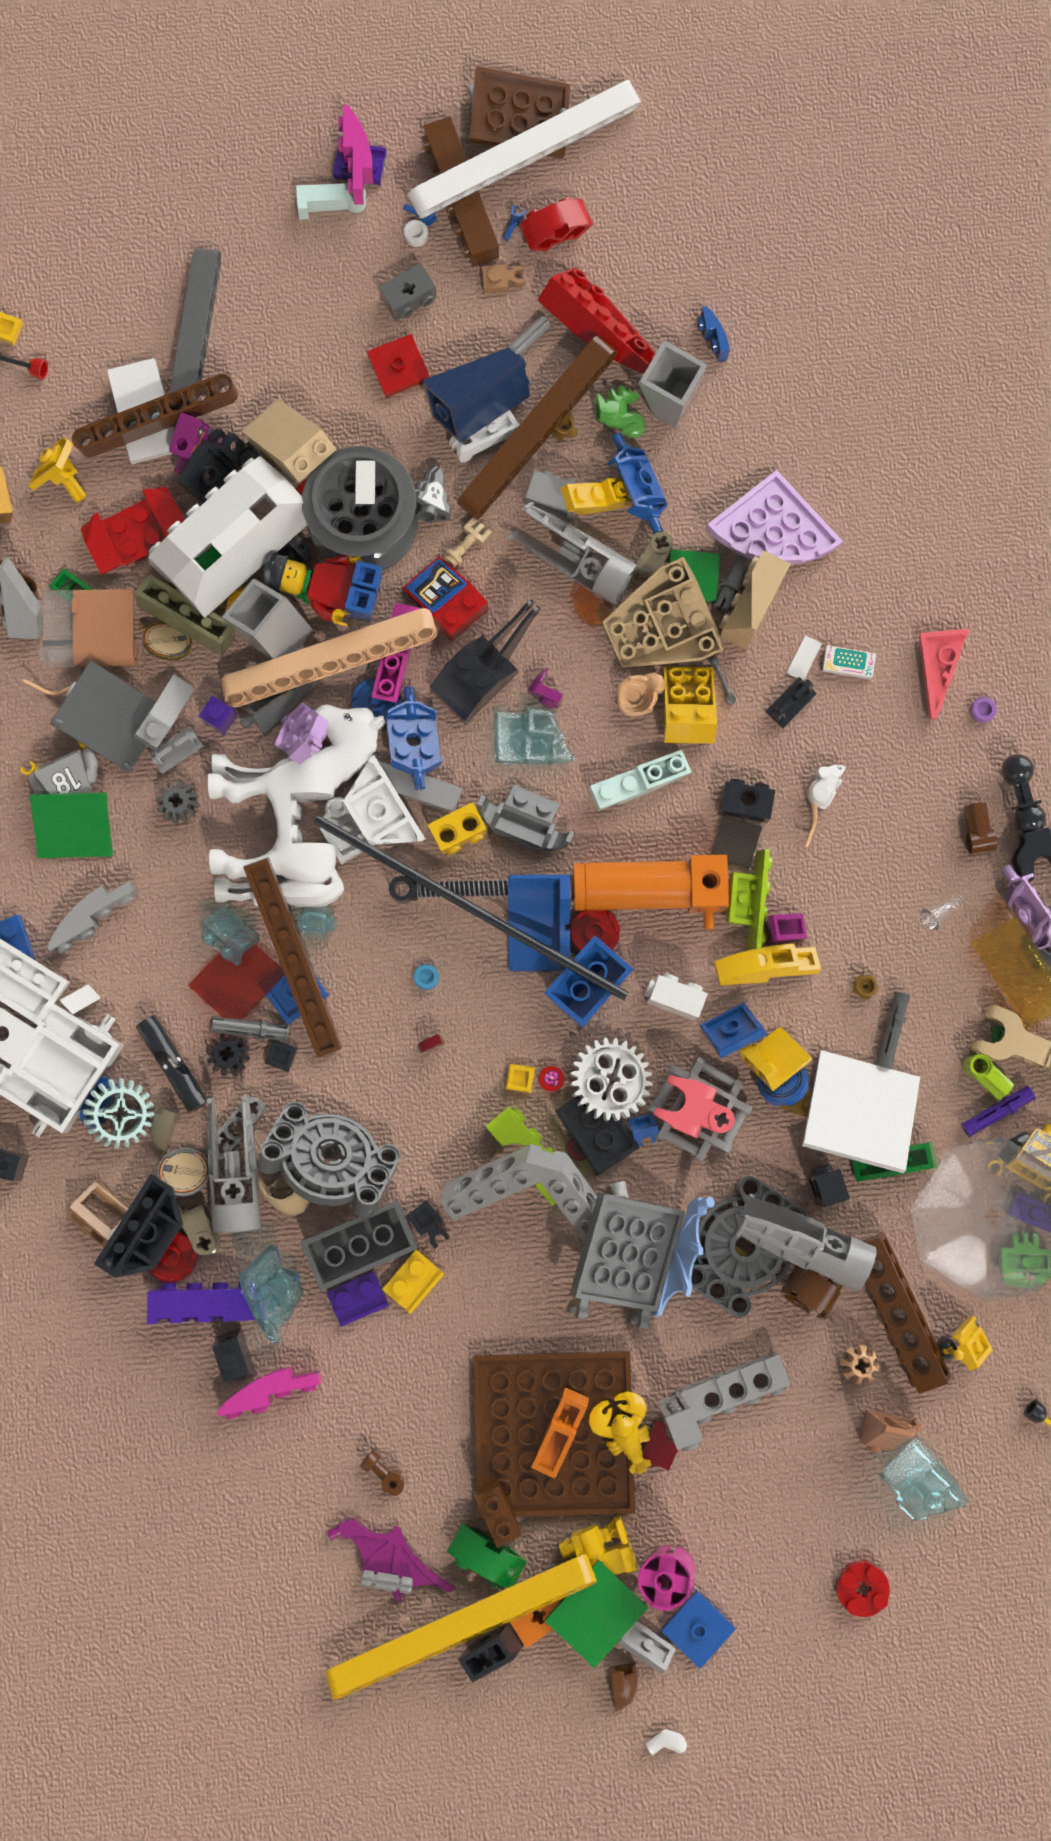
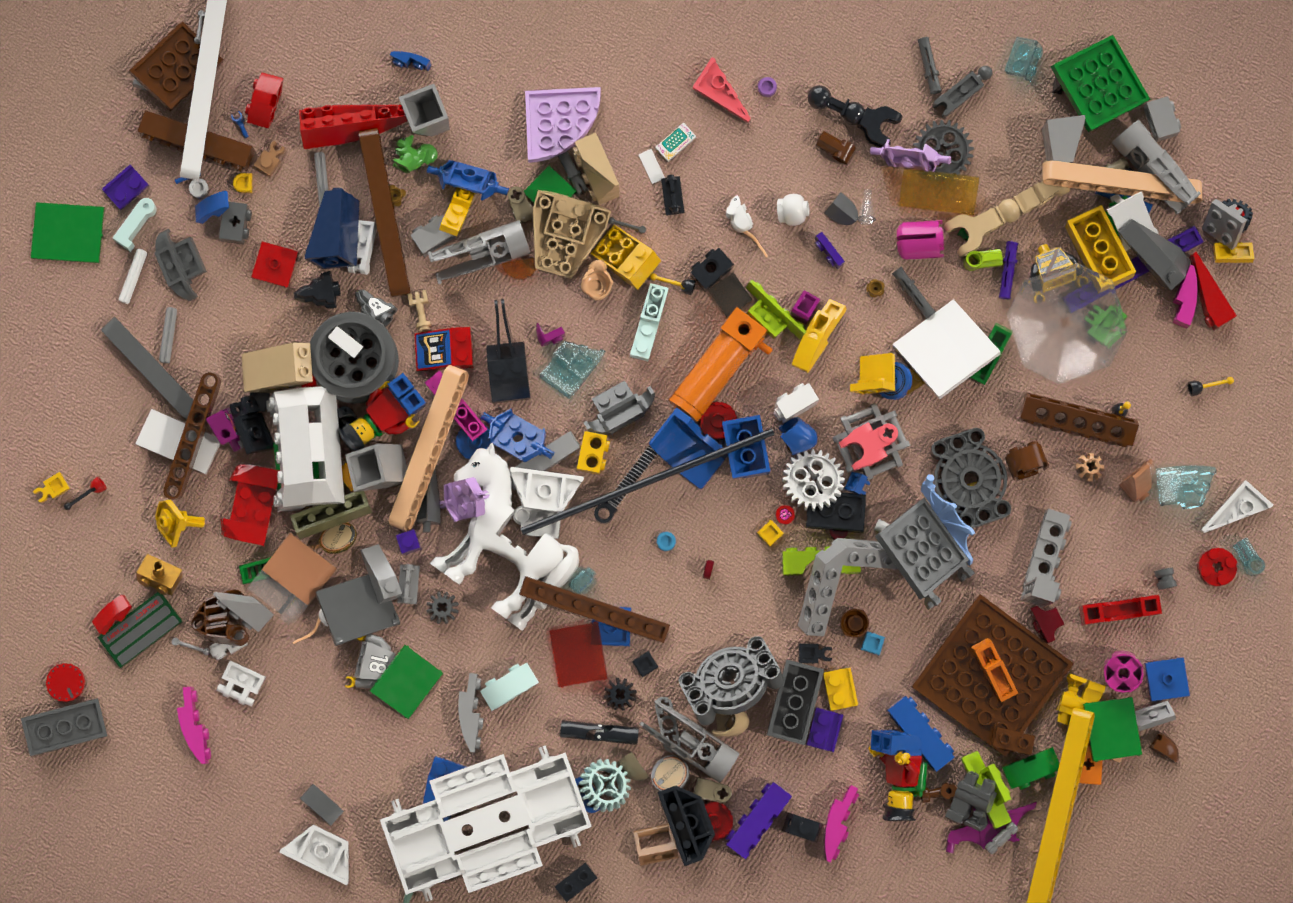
camera: 50 degrees left, 0 degrees up
white sticker [60,985,101,1014] -> none
clear light blue bracket [201,905,260,966] -> none
dark grey pin [209,1016,289,1042] -> none
clear light blue slope [238,1245,303,1344] -> none
dark pink slope [338,105,374,205] -> none
black brick [458,1622,524,1683] -> none
yellow animal [589,1392,651,1474] -> none
white arm [645,1729,687,1755] -> none
blue plate [699,1002,767,1059] -> none
light grey piece [735,1194,877,1292] -> none
black brick [807,1165,850,1207] -> none
yellow plate [951,1316,993,1371] -> none
none -> green piece [31,202,105,263]
none -> white axle [119,249,147,304]
none -> dark grey plate [154,229,207,301]
none -> light grey axle [159,307,177,364]
none -> blue slope [195,191,229,224]
none -> yellow tile [233,173,253,193]
none -> black rock [294,271,341,309]
none -> light aqua brick [480,663,539,711]
none -> hinge [650,273,696,295]
none -> white piece [777,194,809,226]
none -> blue piece [779,417,818,455]
none -> dark purple plate [815,232,845,269]
none -> dark grey brick [824,192,858,225]
none -> reddish brown hat [840,609,869,638]
none -> dark azure tile [861,631,885,656]
none -> piece [868,730,927,822]
none -> blue brick [886,696,955,772]
none -> dark pink cylinder [897,220,944,260]
none -> dark grey hips [945,771,997,831]
none -> lime bracket [961,751,1011,829]
none -> red arch [1079,595,1162,626]
none -> dark grey wheel [1154,567,1177,590]
none -> white wing [1200,480,1273,533]
none -> clear light blue piece [1232,537,1265,576]

